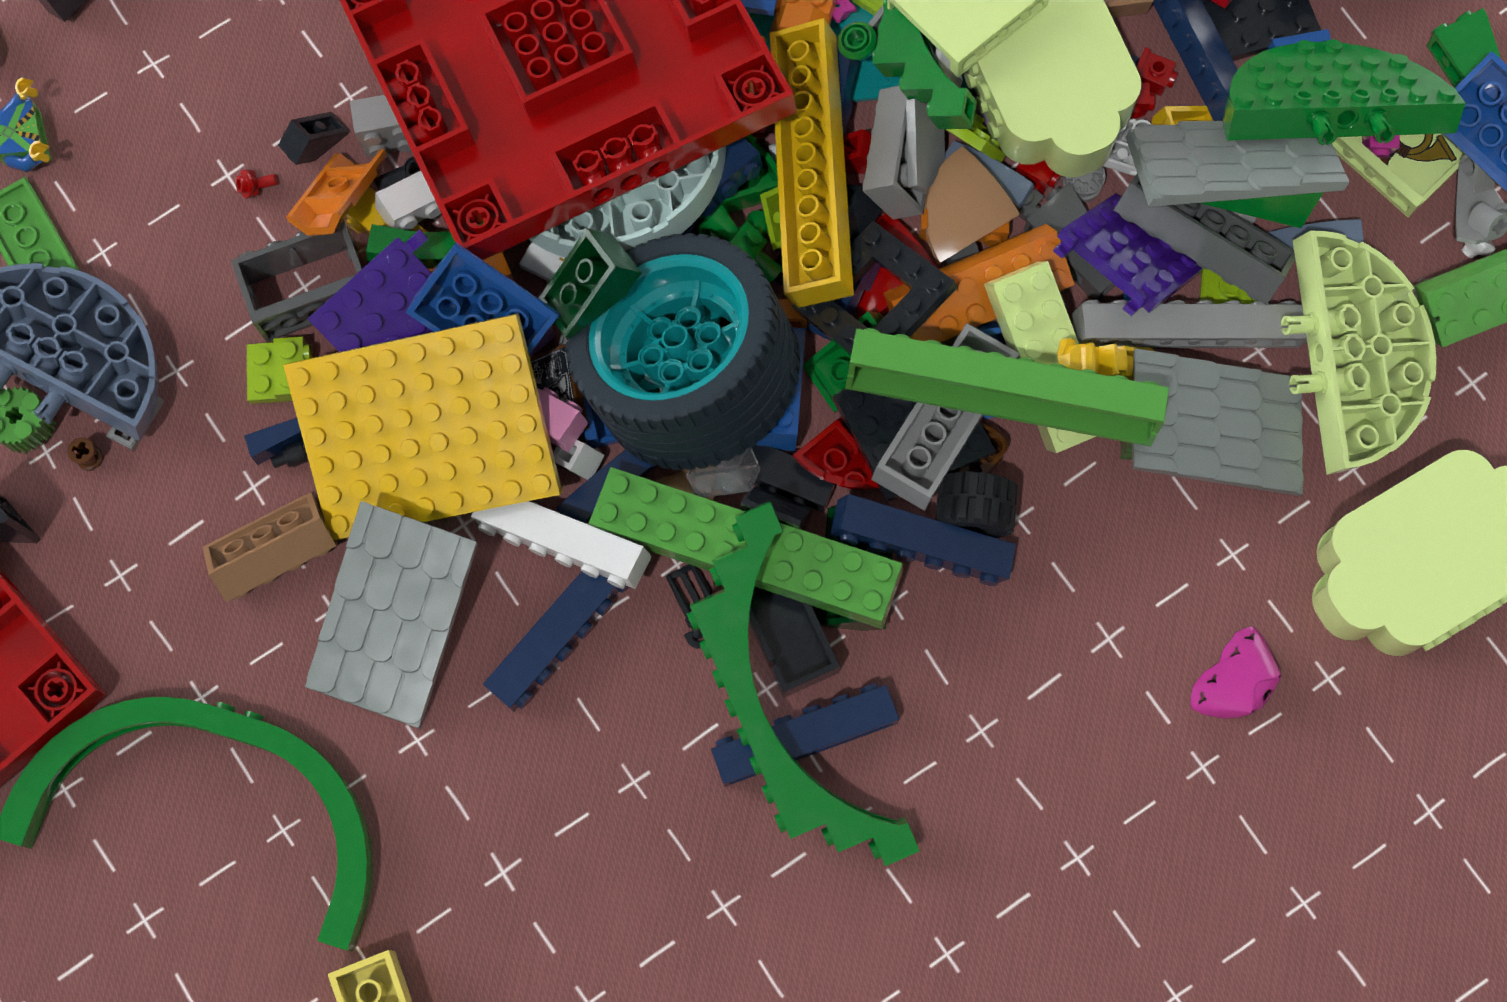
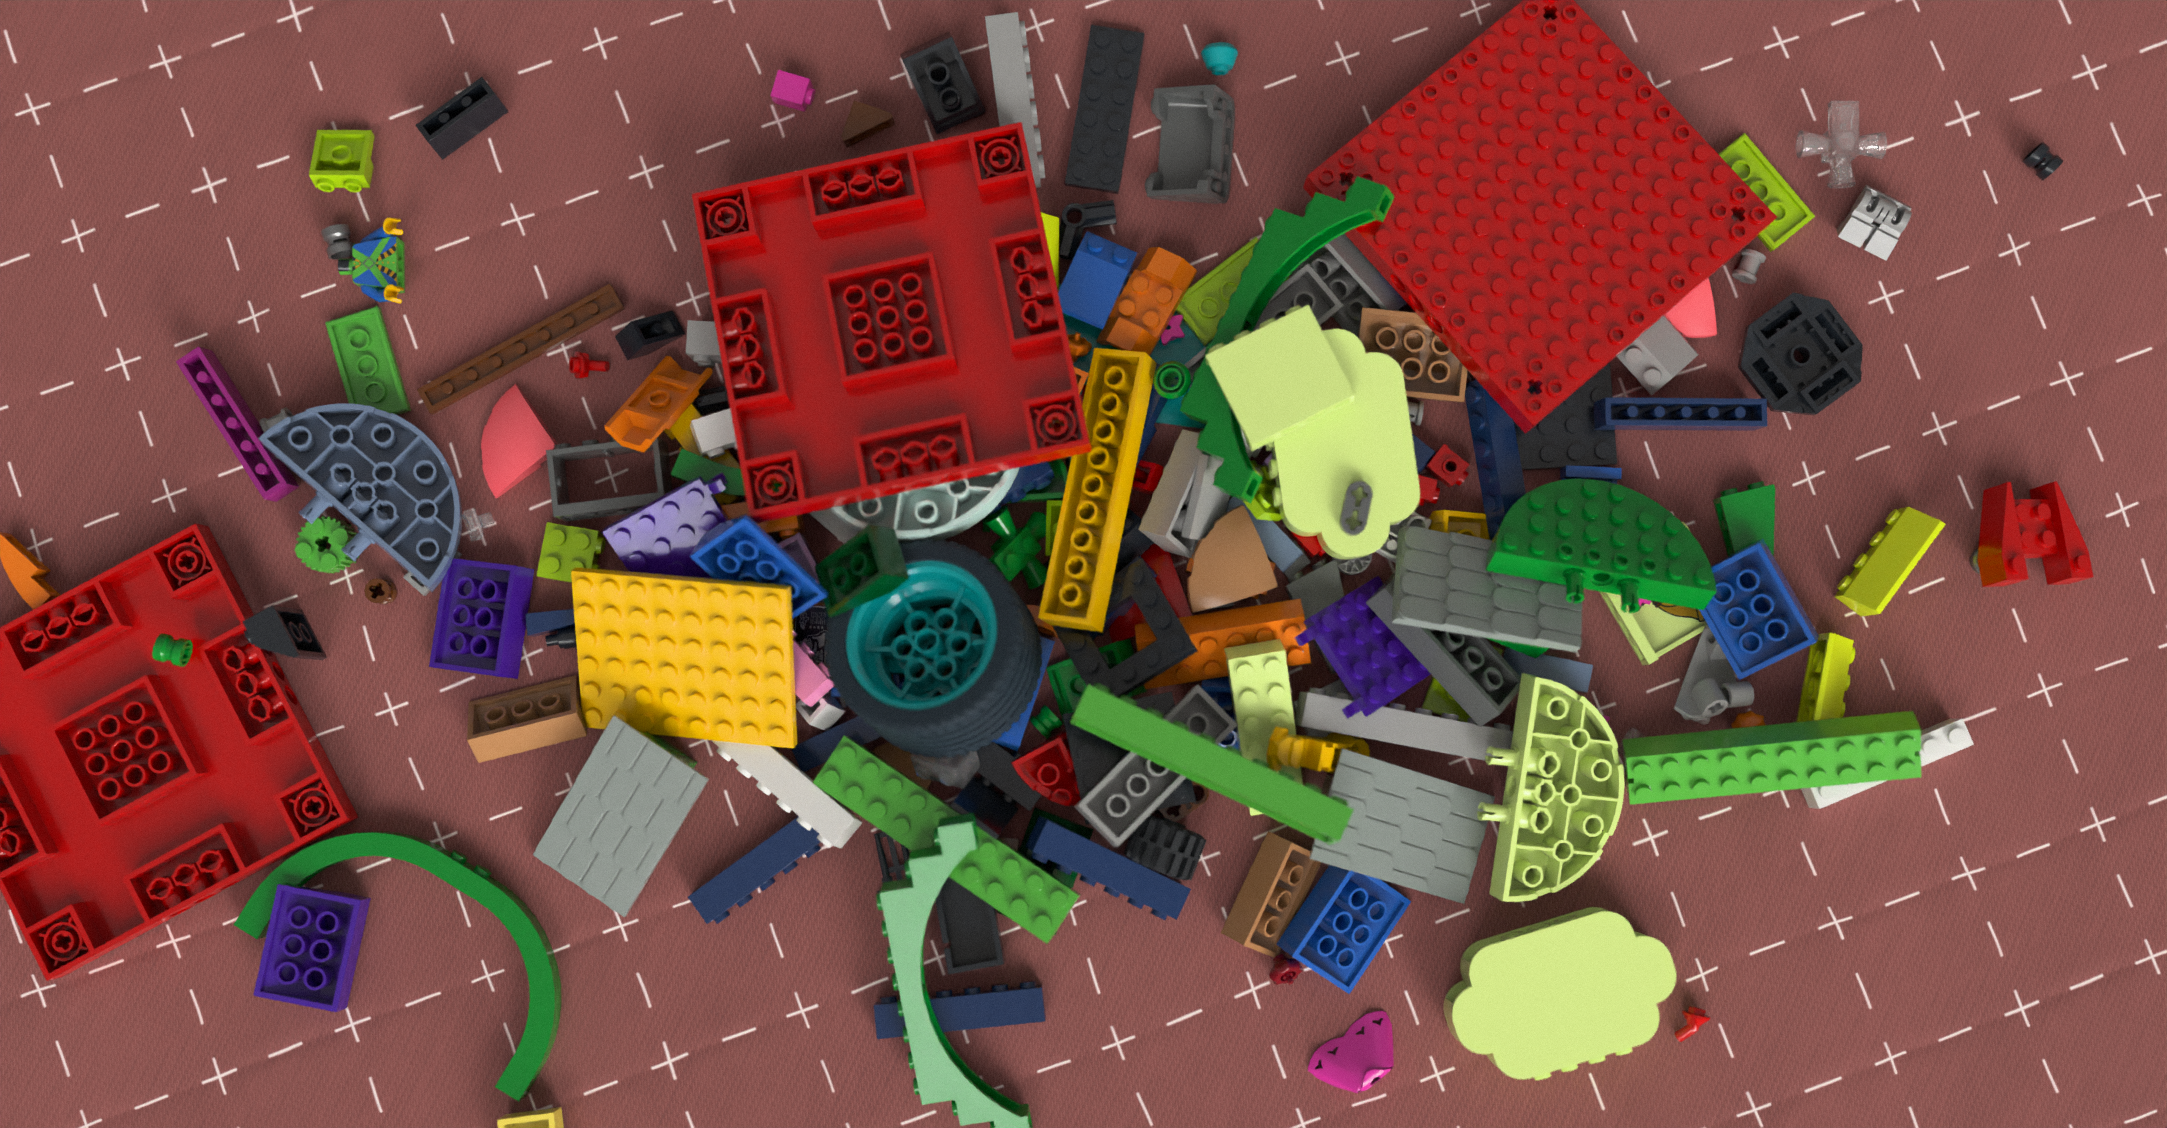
camera: 15 degrees right, 10 degrees up
none -> dark purple slope [253,884,371,1012]
none -> reddish brown plate [417,284,625,415]
none -> dark purple slope [429,558,535,679]
none -> clear tile [462,508,494,542]
none -> coral brick [481,384,558,498]
none -> green wheel [1029,704,1063,739]
none -> medium nougat slope [1221,831,1322,958]
none -> dark red piece [1269,954,1303,985]
none -> blue slope [1276,865,1411,994]
none -> dark grey beam [1340,481,1372,536]

